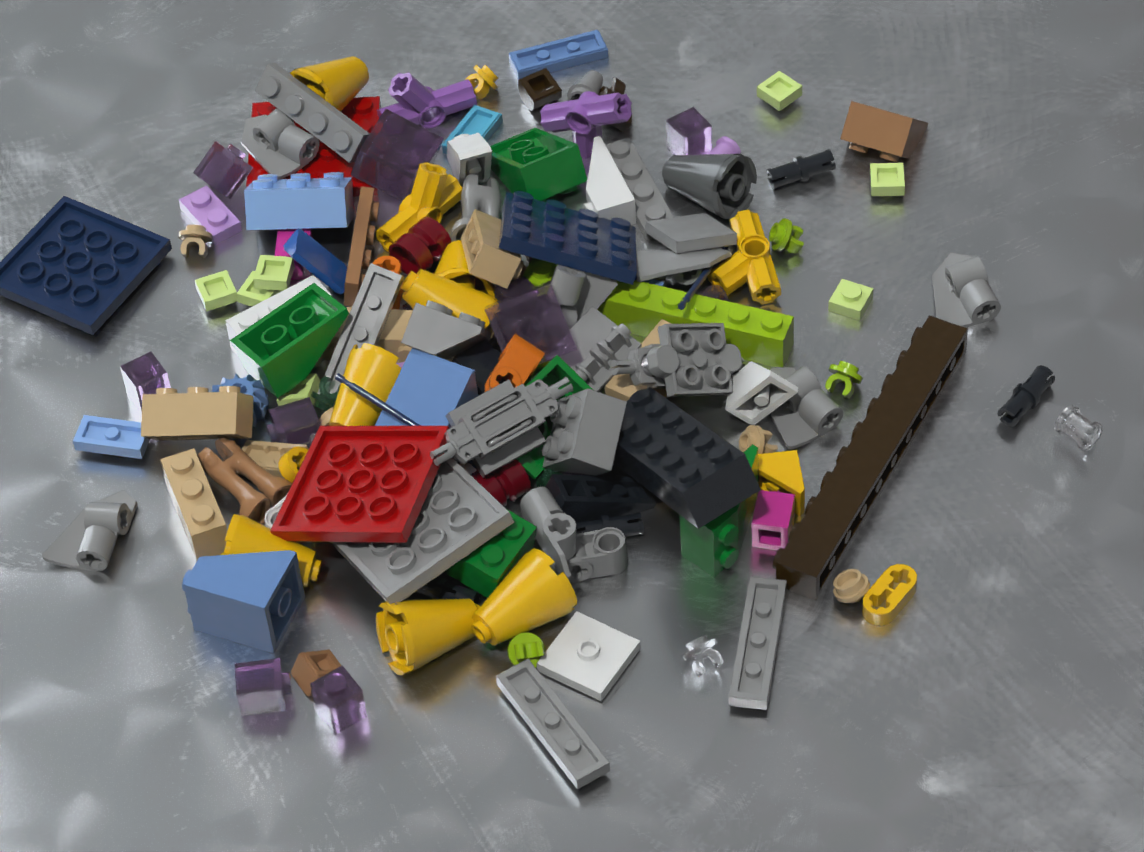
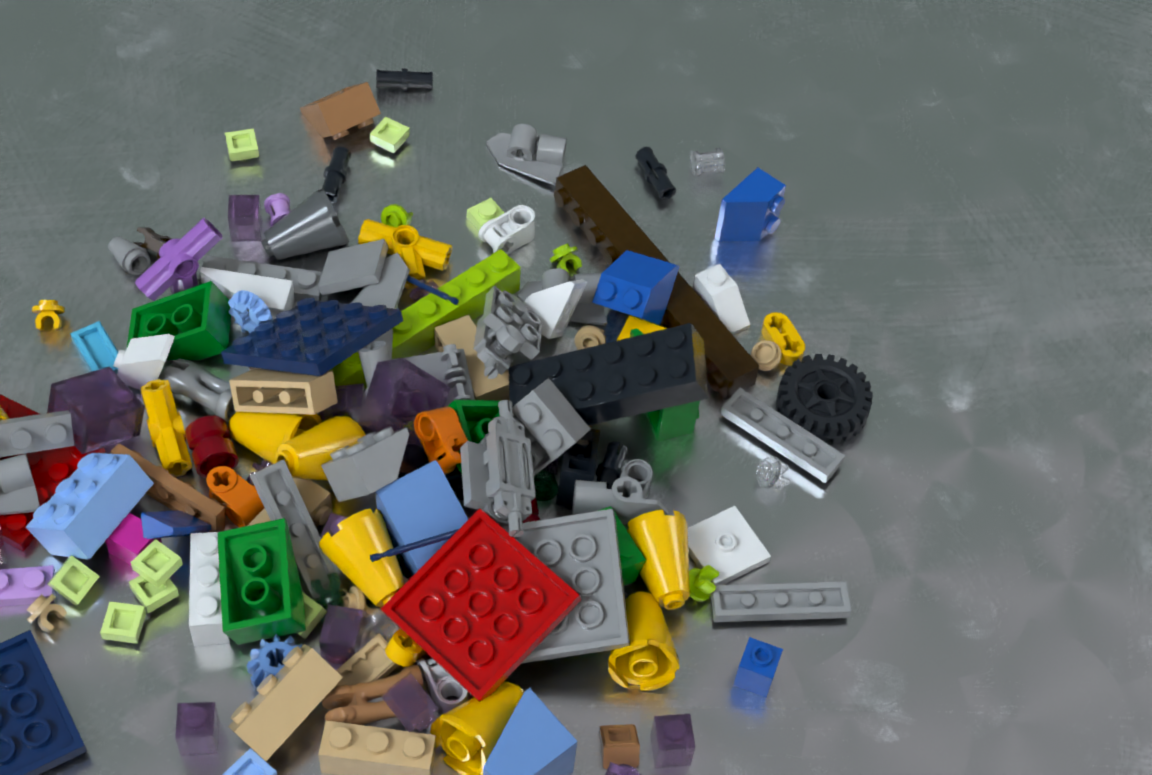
camera: 70 degrees left, 5 degrees up
medium lavender piece [377,72,477,136] -> none
medium blue tile [508,30,609,80] -> none
dark brown brick [518,68,562,111] -> none
none -> yellowish green plate [47,555,100,605]
none -> light blue gear [228,290,273,334]
none -> black pin [376,68,433,91]
none -> clear purple brick [382,672,439,732]
none -> white piece [478,205,535,255]
none -> blue slope [592,250,680,325]
none -> white slope [692,264,750,336]
none -> blue slope [714,167,786,242]
none -> blue brick [733,637,783,698]
none -> black wheel [776,354,873,445]

